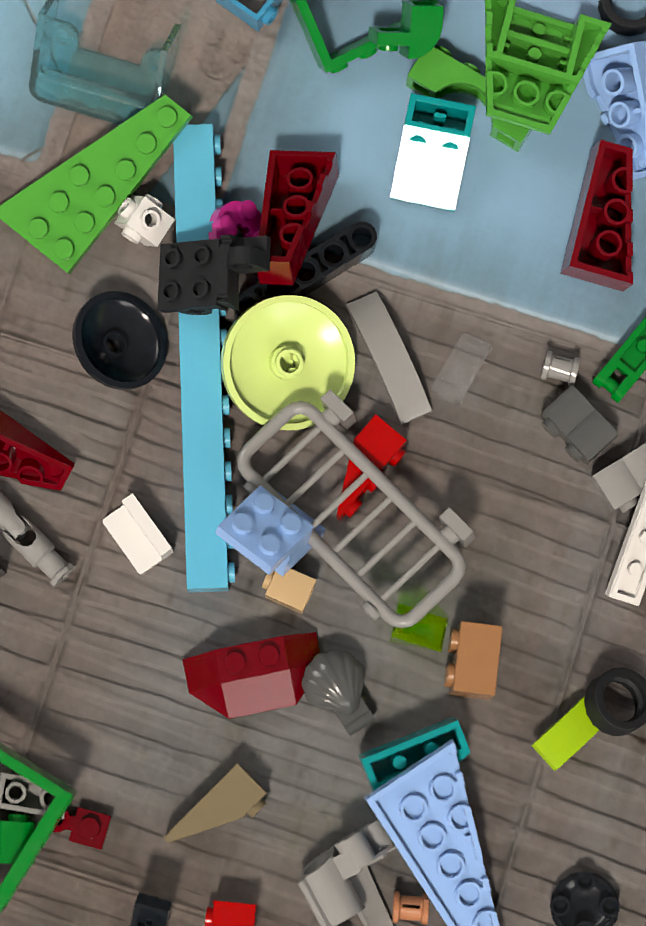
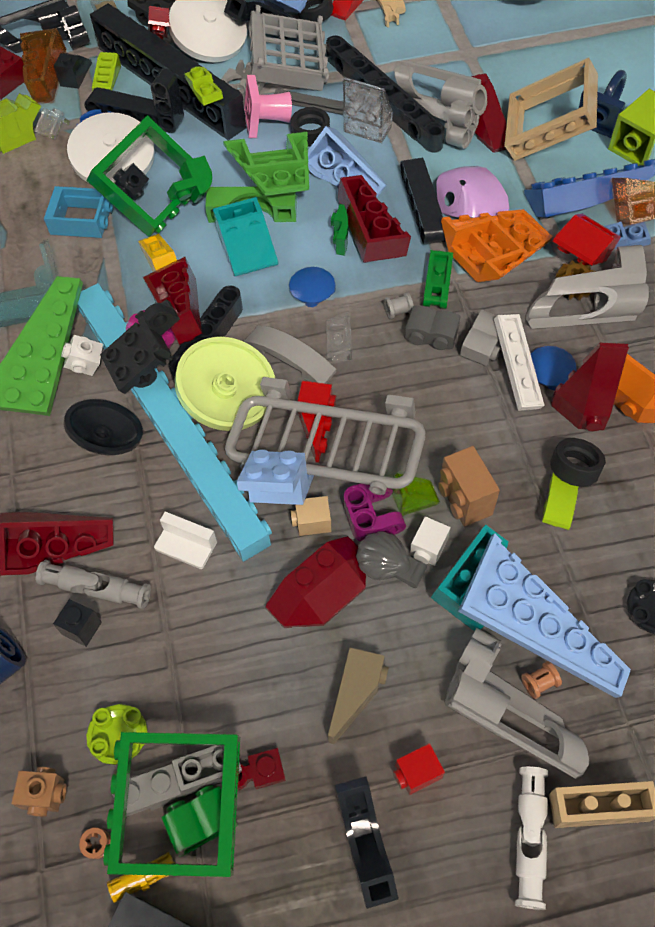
camera: 25 degrees left, 20 degrees down
none -> yellow slope [138,234,177,272]
none -> blue dish [289,266,336,307]
none -> green slope [331,204,348,256]
none -> magenta piece [344,483,406,542]
none -> white brick [410,516,451,566]

